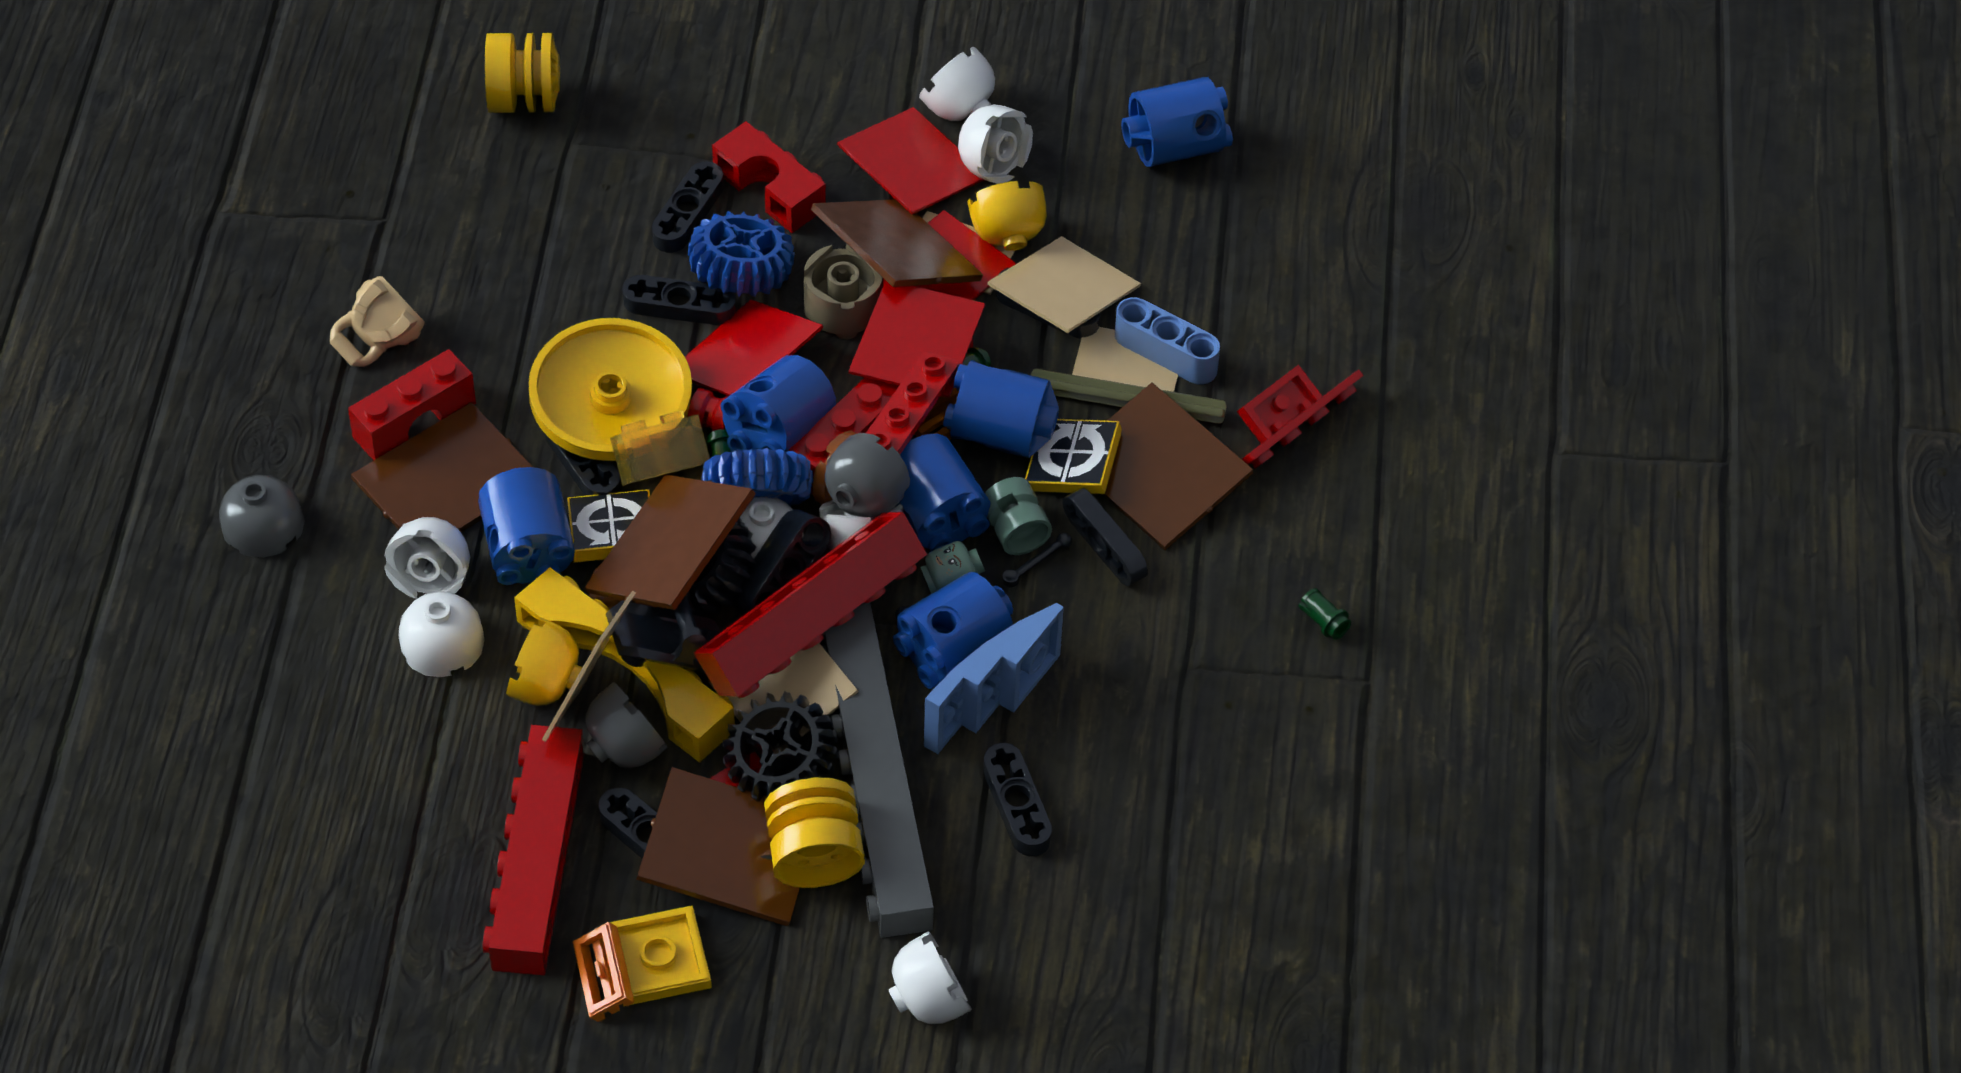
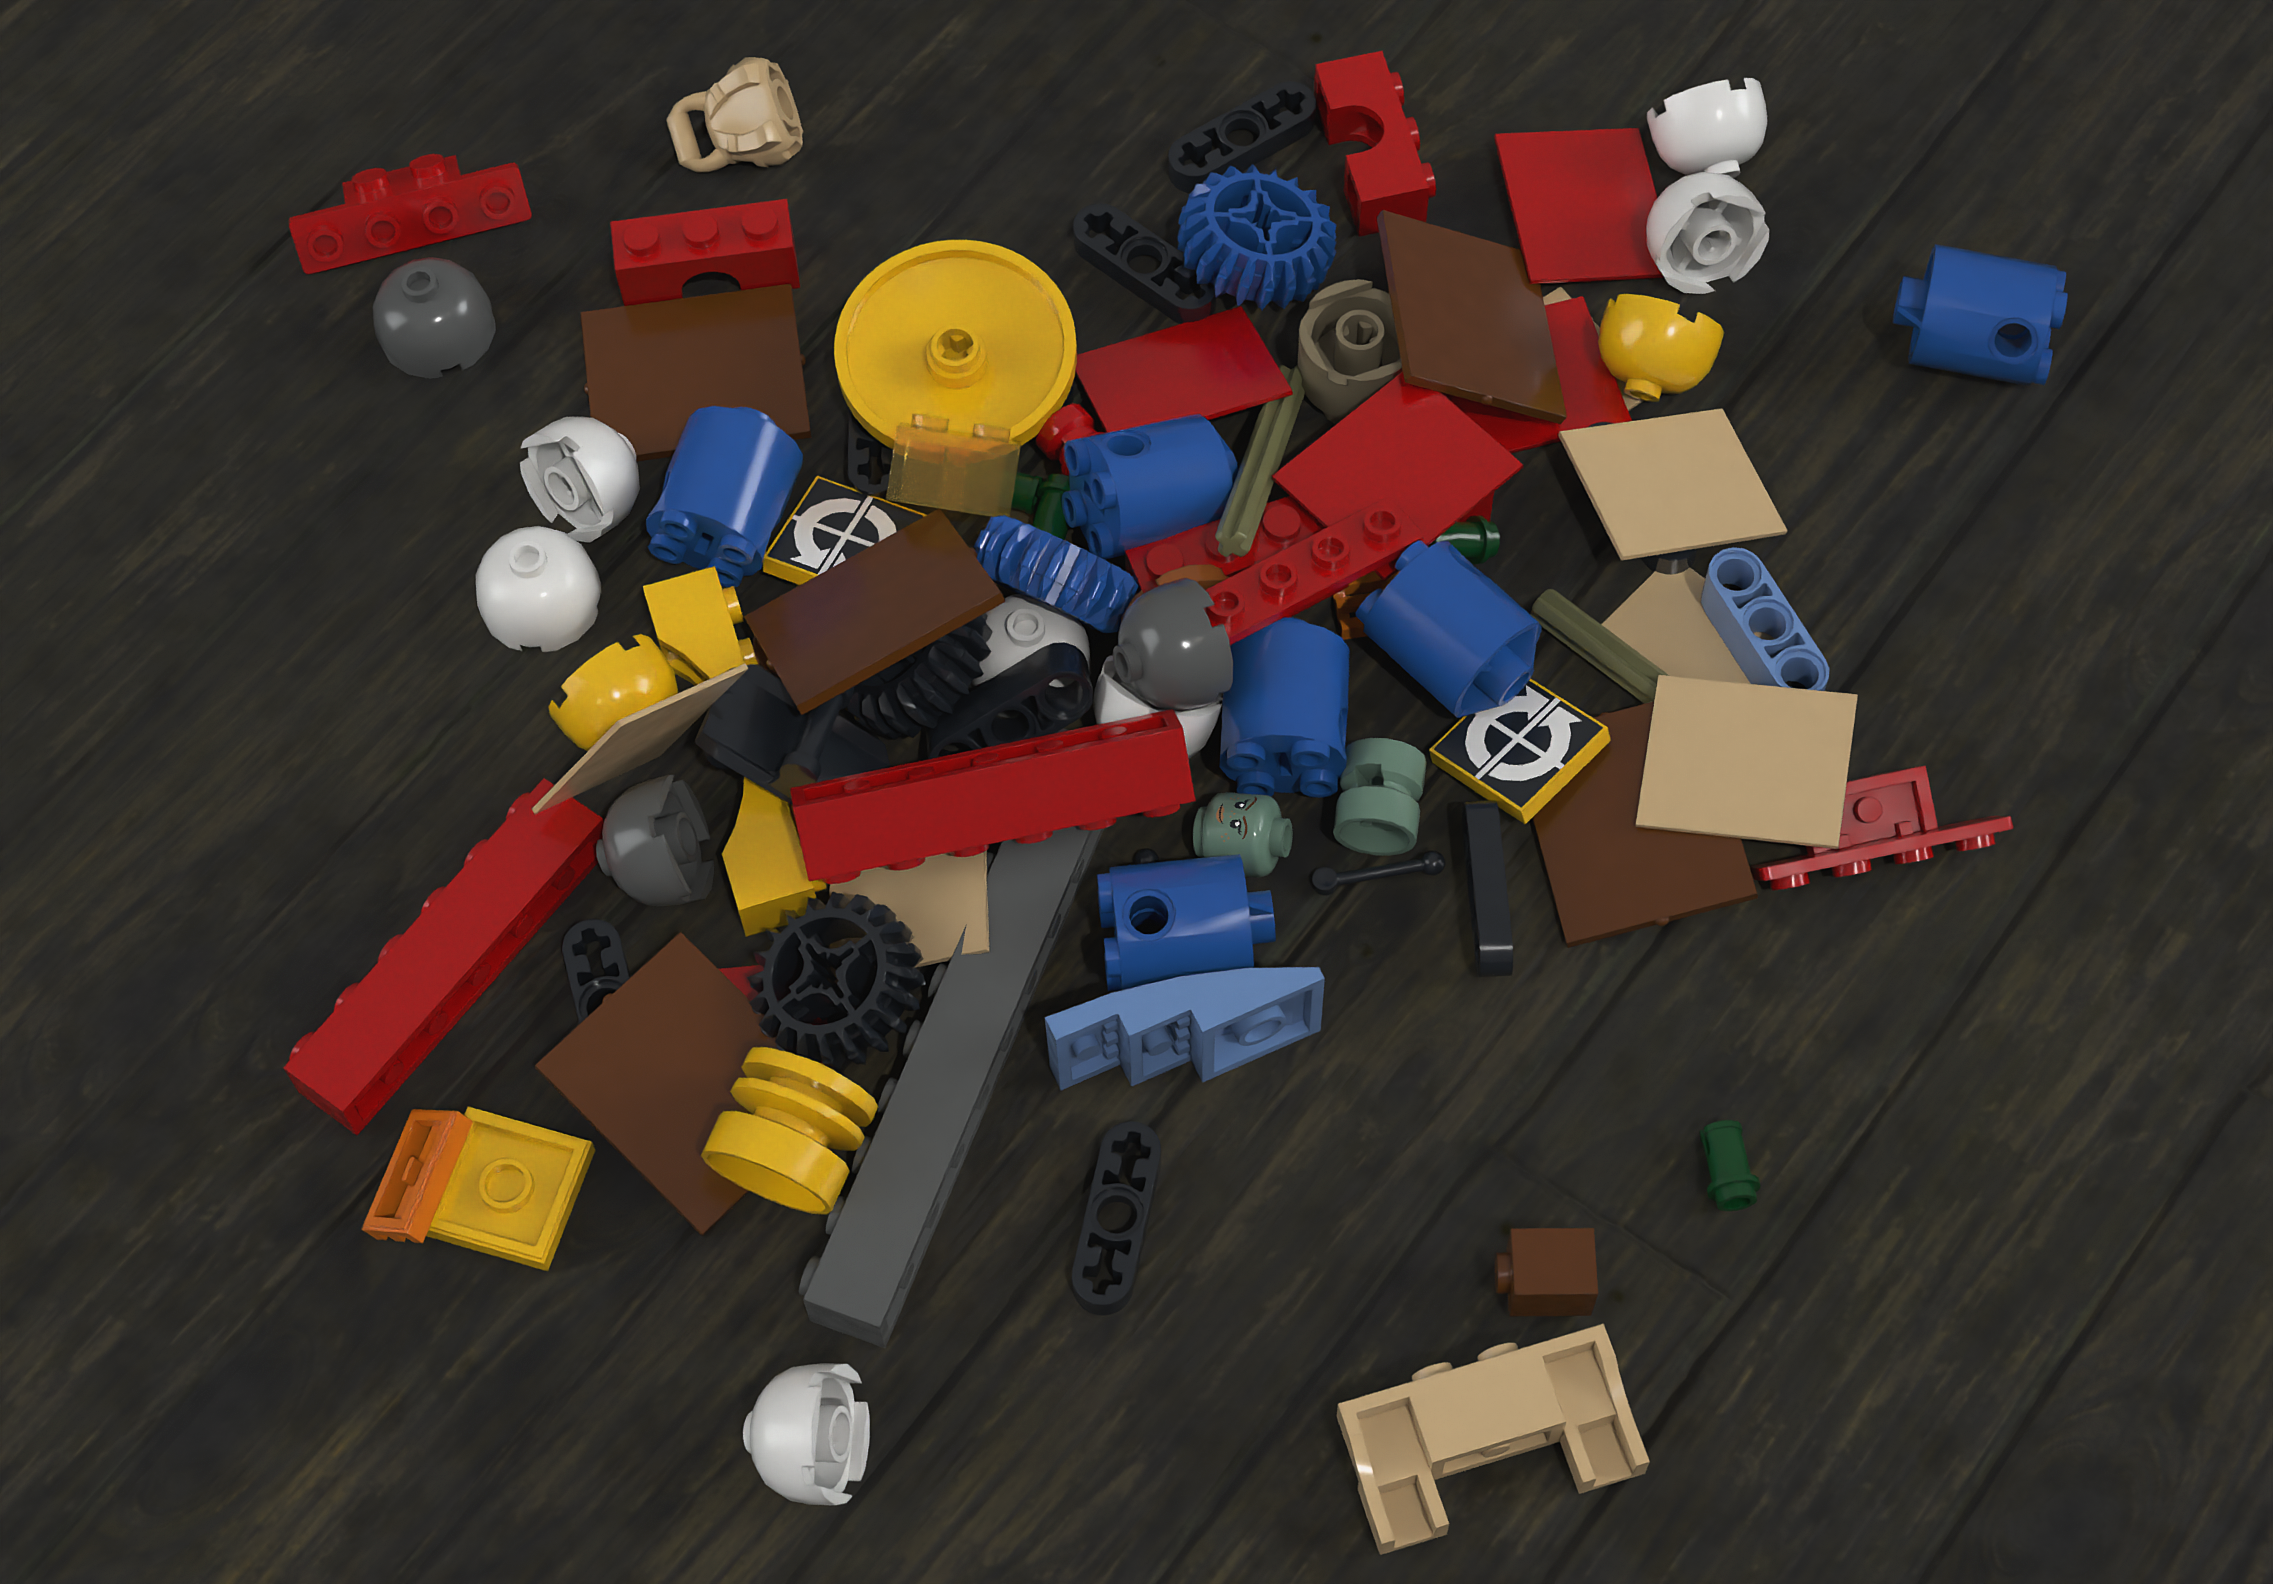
camera: 35 degrees right, 10 degrees up
none -> red bracket [289,154,532,274]
none -> olive axle [1215,365,1305,557]
none -> tan bracket [1337,1324,1650,1555]
none -> reddish brown brick [1495,1228,1598,1316]
none -> tan piece [1636,675,1858,849]

